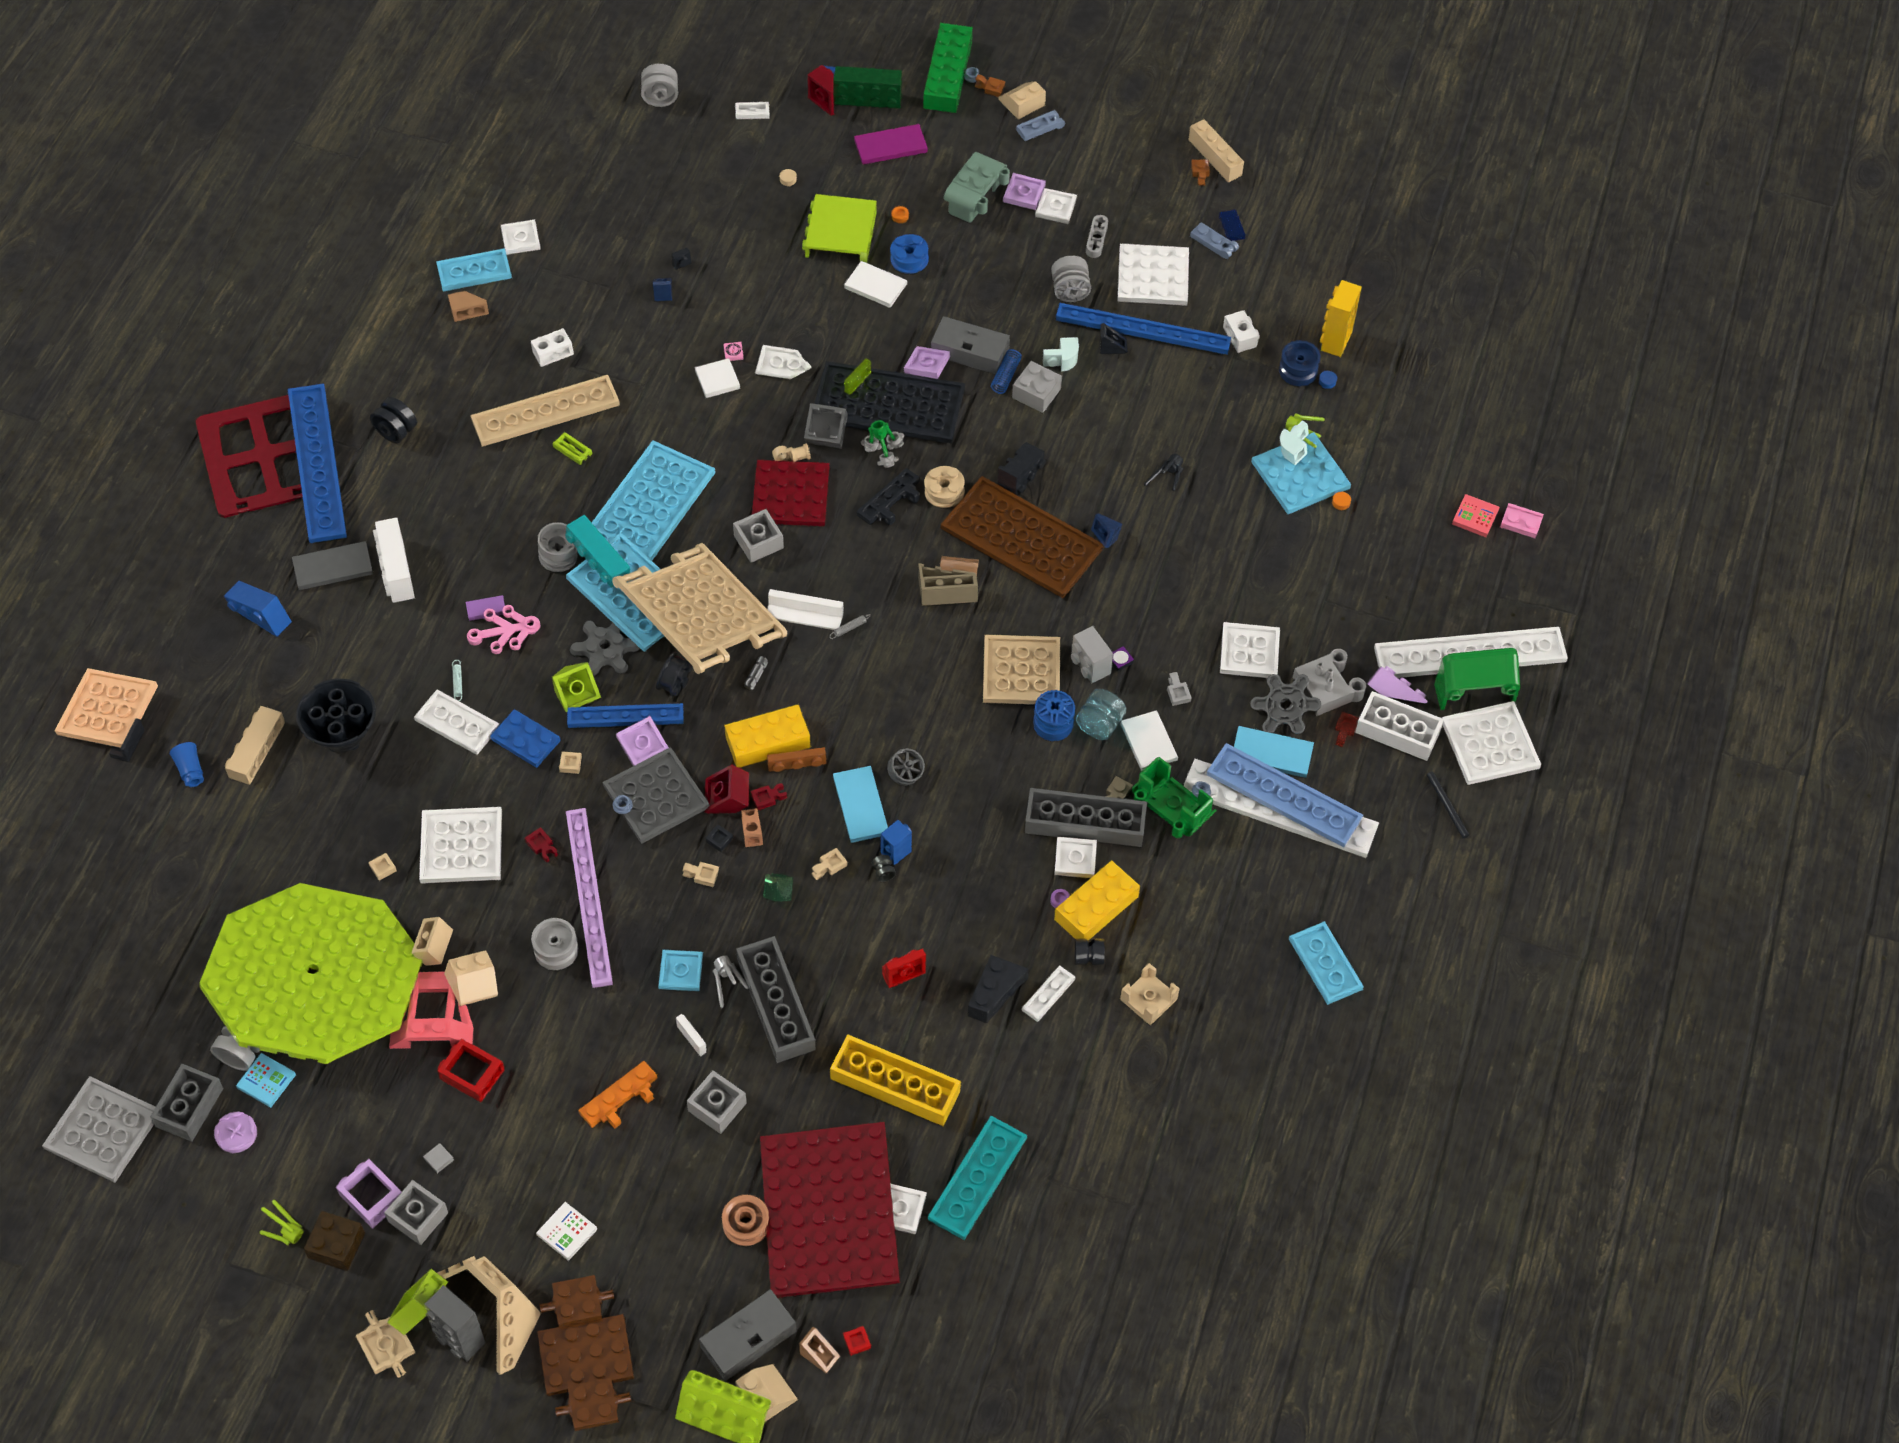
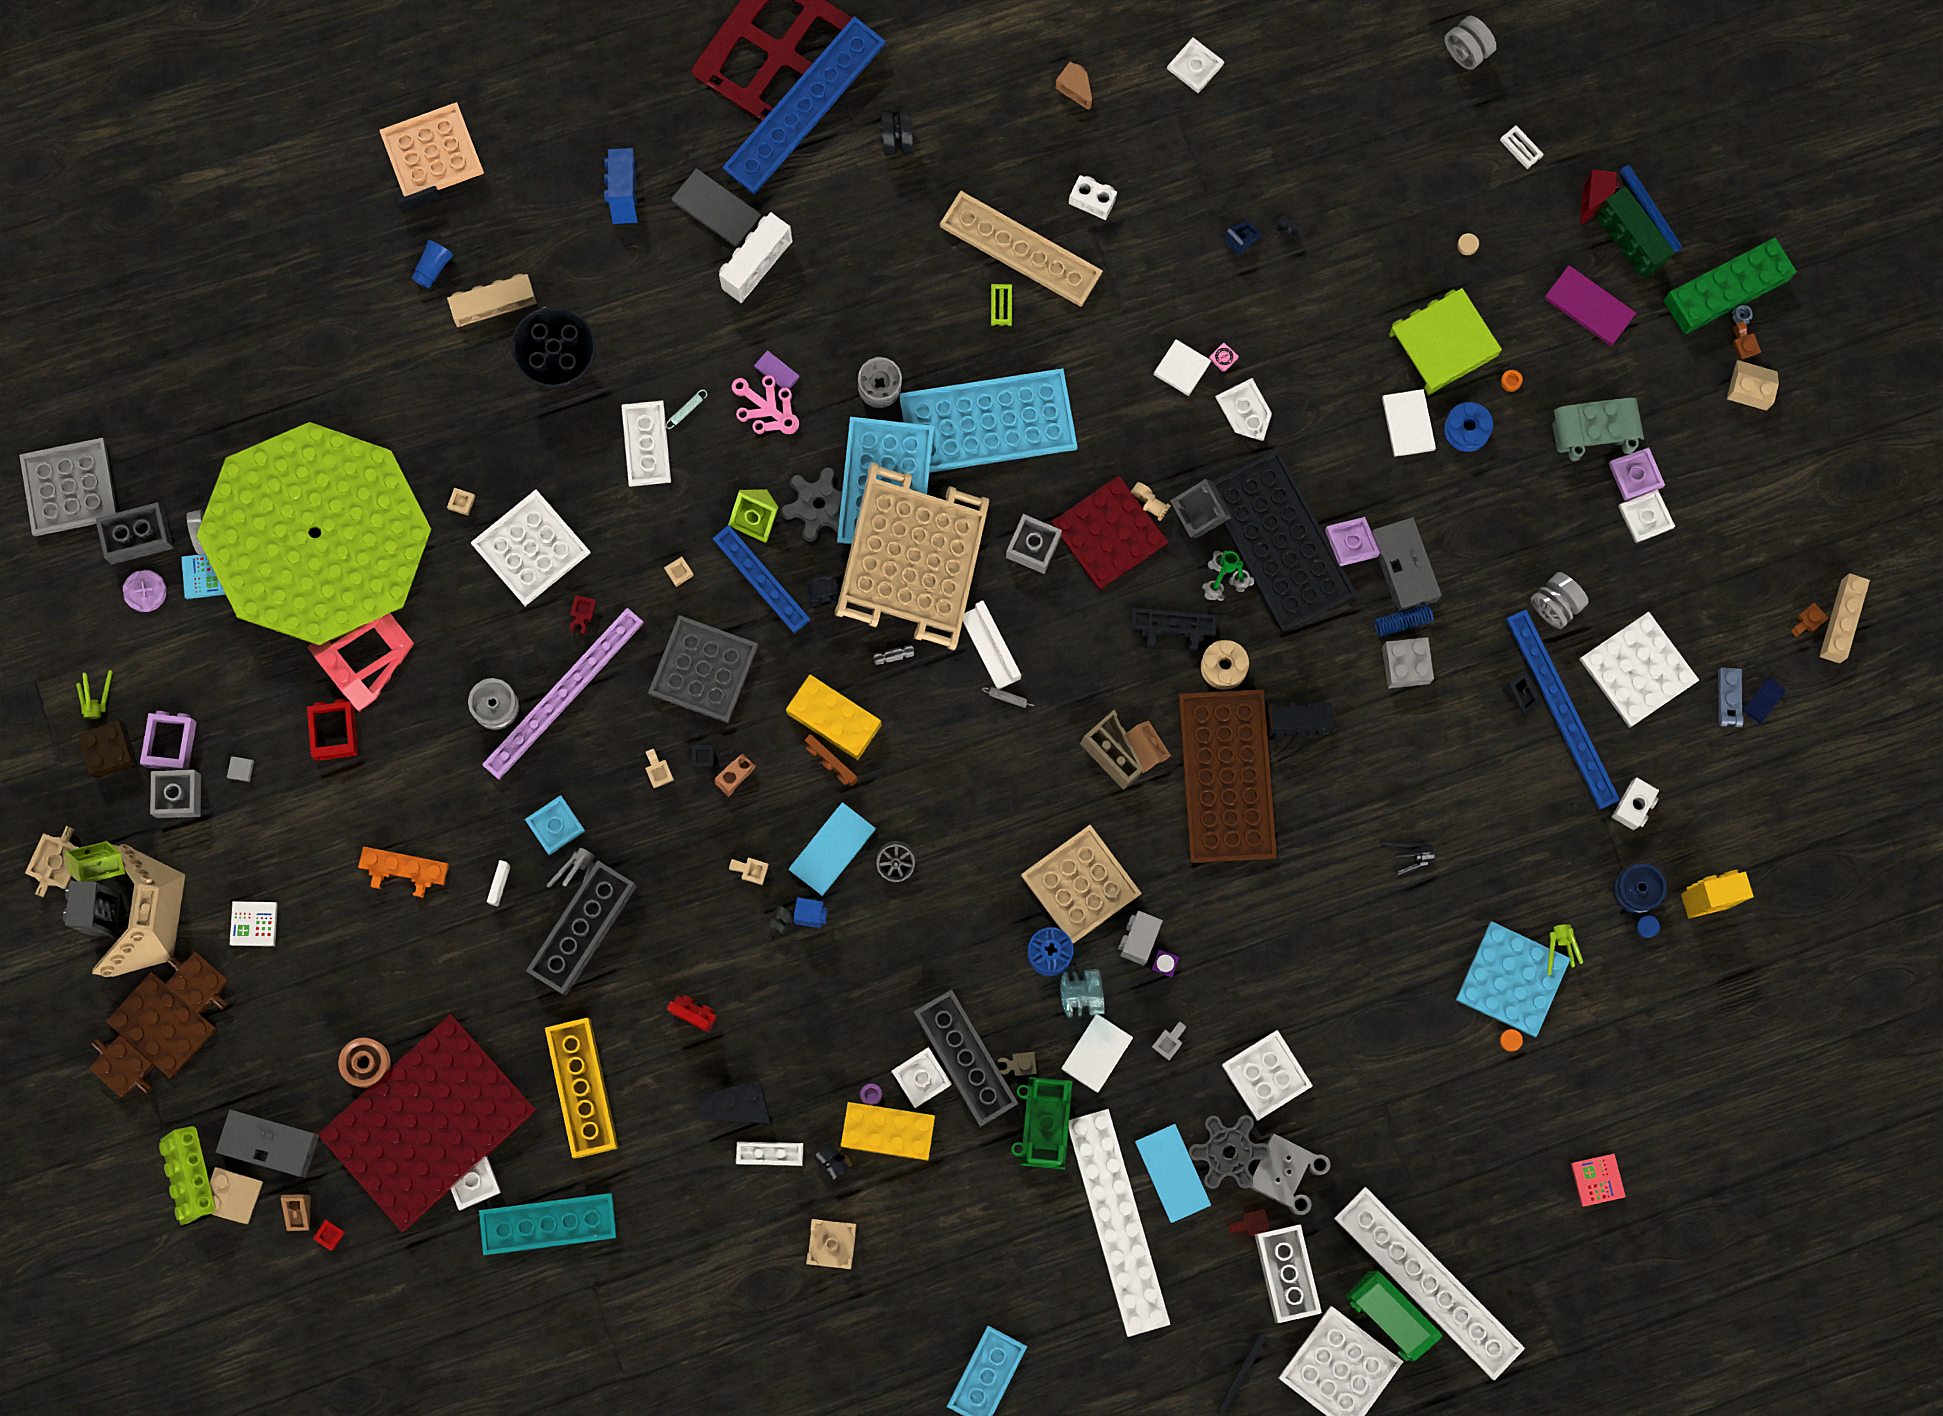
camera: 50 degrees right, 20 degrees up
tan brick [412,917,453,966] -> none
medium azure tile [436,248,512,291] -> none
tan slope [444,950,498,1006] -> none
blue plate [490,709,561,768] -> none
teal brick [565,515,630,588] -> none
sand blue plate [613,795,633,814] -> none
lavender plate [616,716,668,766] -> none
light grey brick [687,1071,746,1134] -> none
dark red slope [705,764,749,814] -> none
dark red plate [750,783,787,810] -> none
clear green panel [763,874,793,901] -> none
clear neon green tile [844,358,871,395] -> none
sand blue plate [1016,110,1065,141] -> none
light aqua brick [1043,337,1079,371] -> none
light grey beam [1086,215,1108,258] -> none
dark blue slope [1091,514,1122,548] -> none
sand blue plate [1192,781,1211,798] -> none
medium blue plate [1207,743,1363,847] -> none
light aqua brick [1280,421,1309,465] -> none
lavender slope [1367,666,1427,703] -> none
bright pink plate [1500,503,1544,538] -> none

